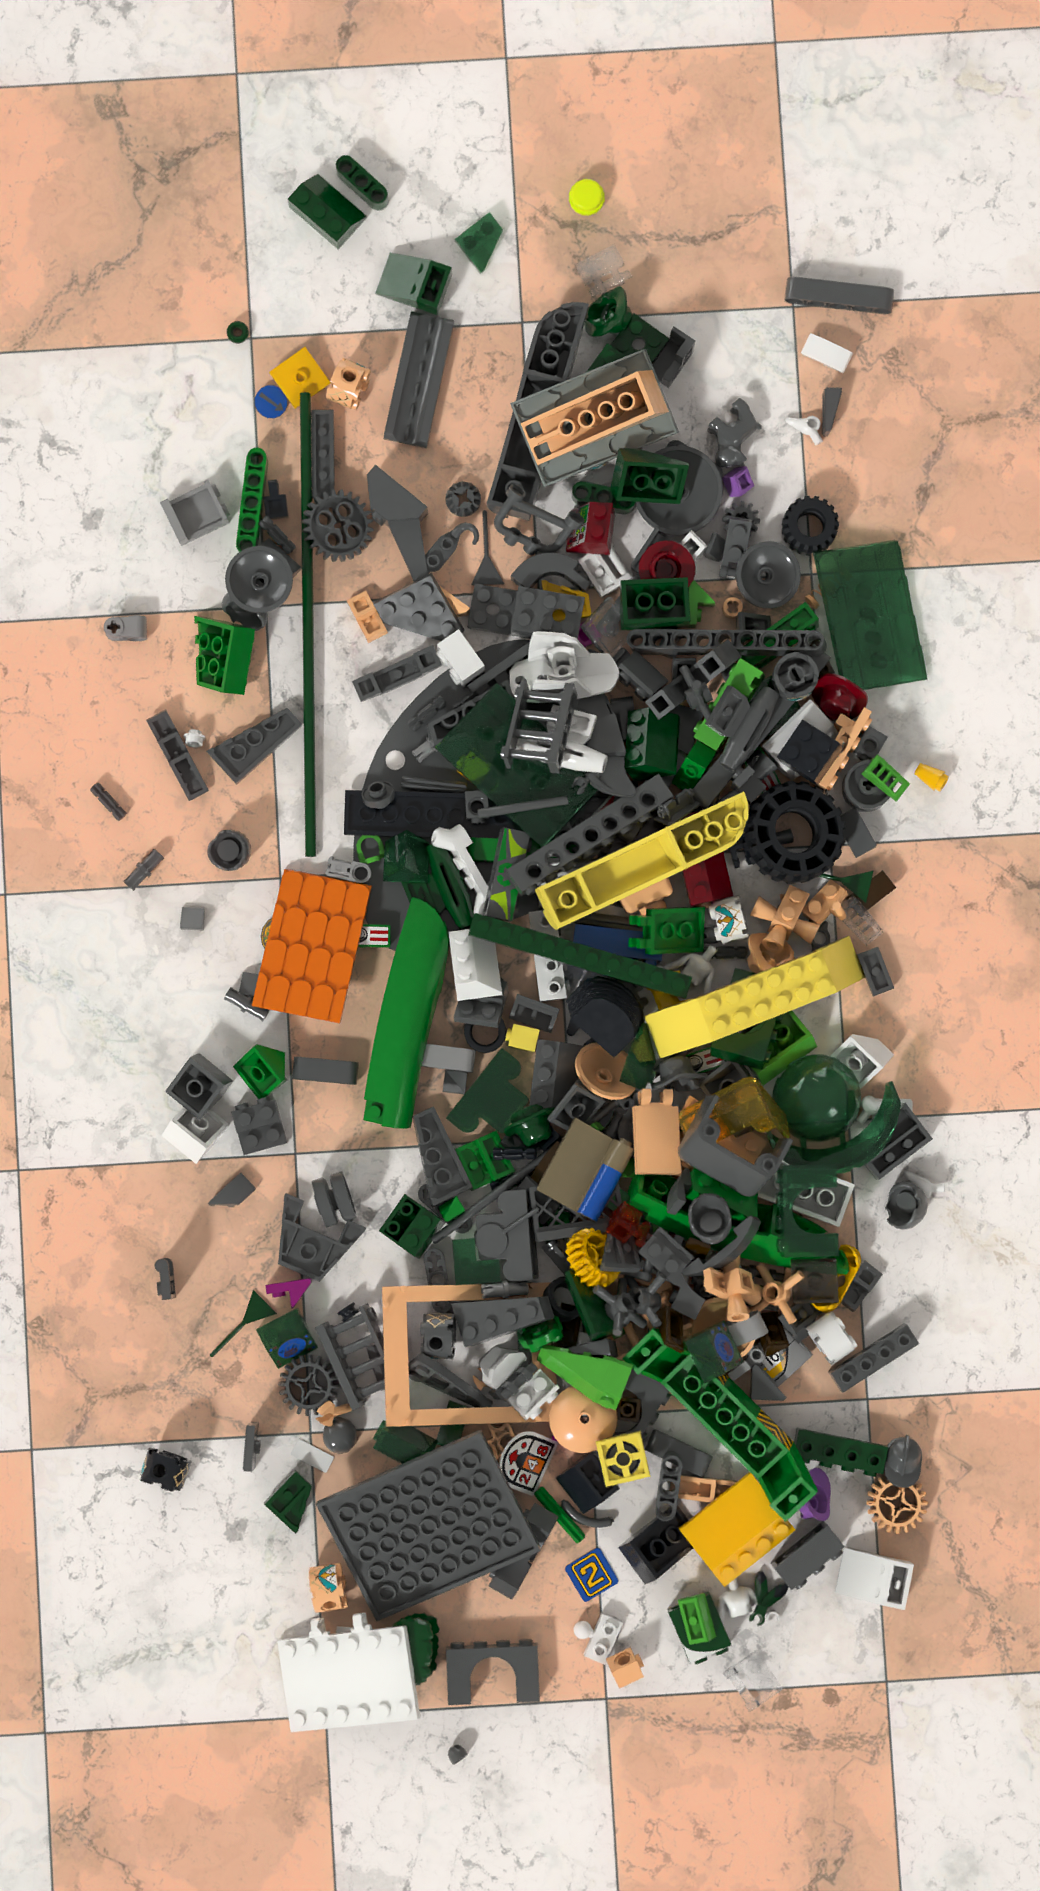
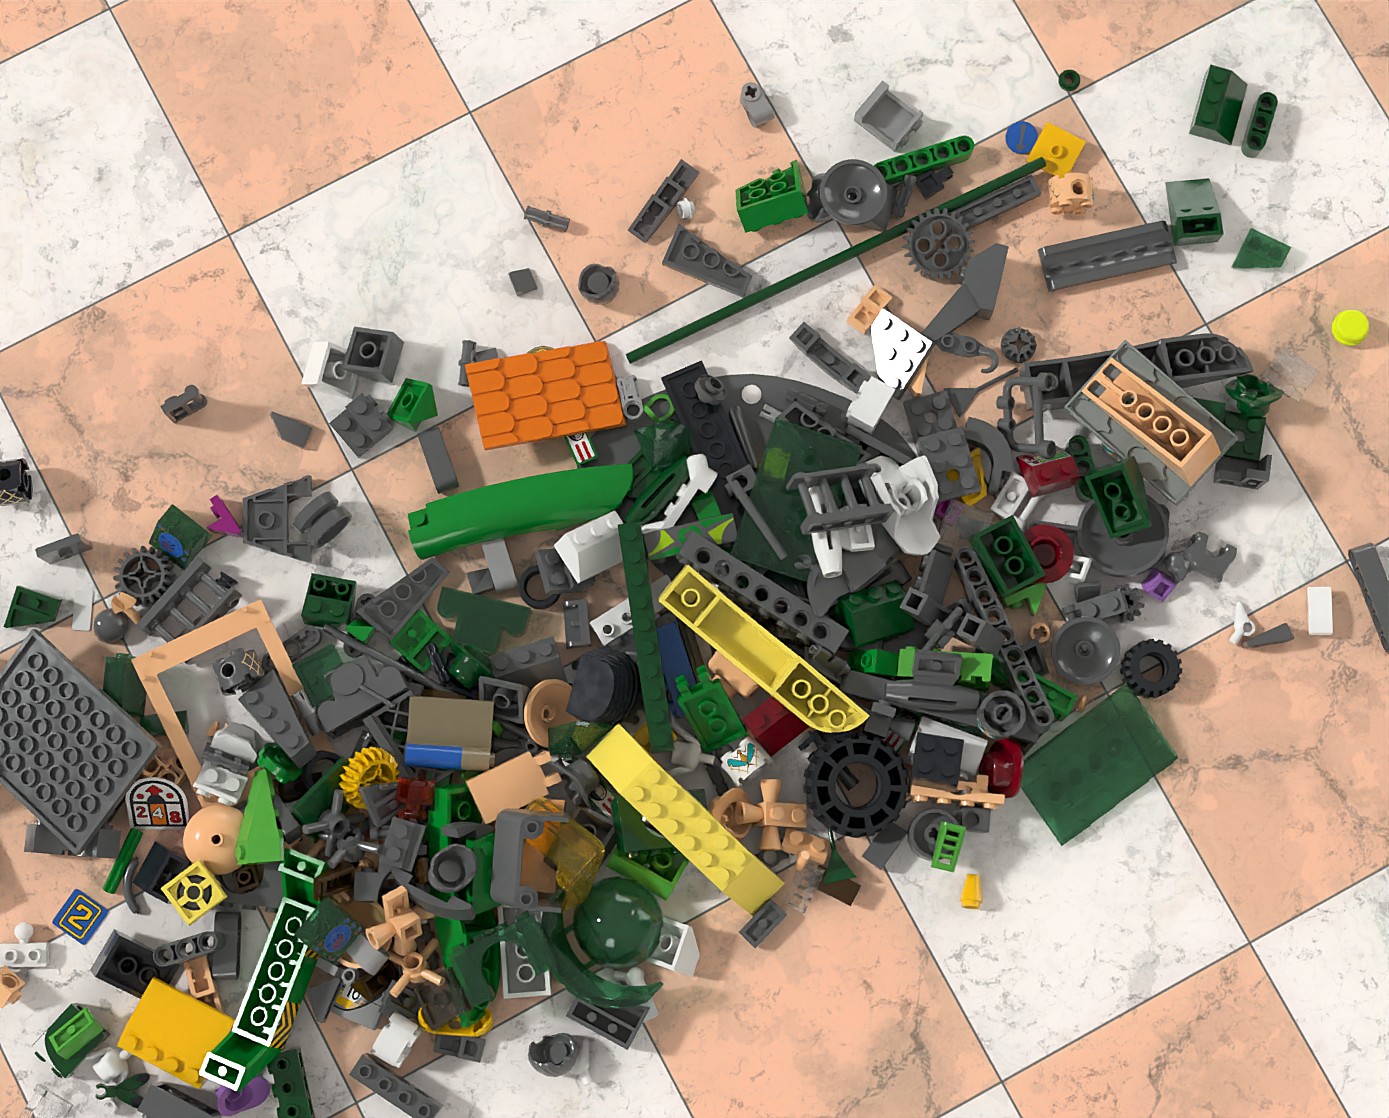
camera: 65 degrees right, 5 degrees down
dark grey axle [90,783,127,821] -> none
dark green piece [210,1290,277,1357] -> none
dark grey plate [408,1353,493,1408] -> none
light yellow brick [505,1024,540,1053] -> none

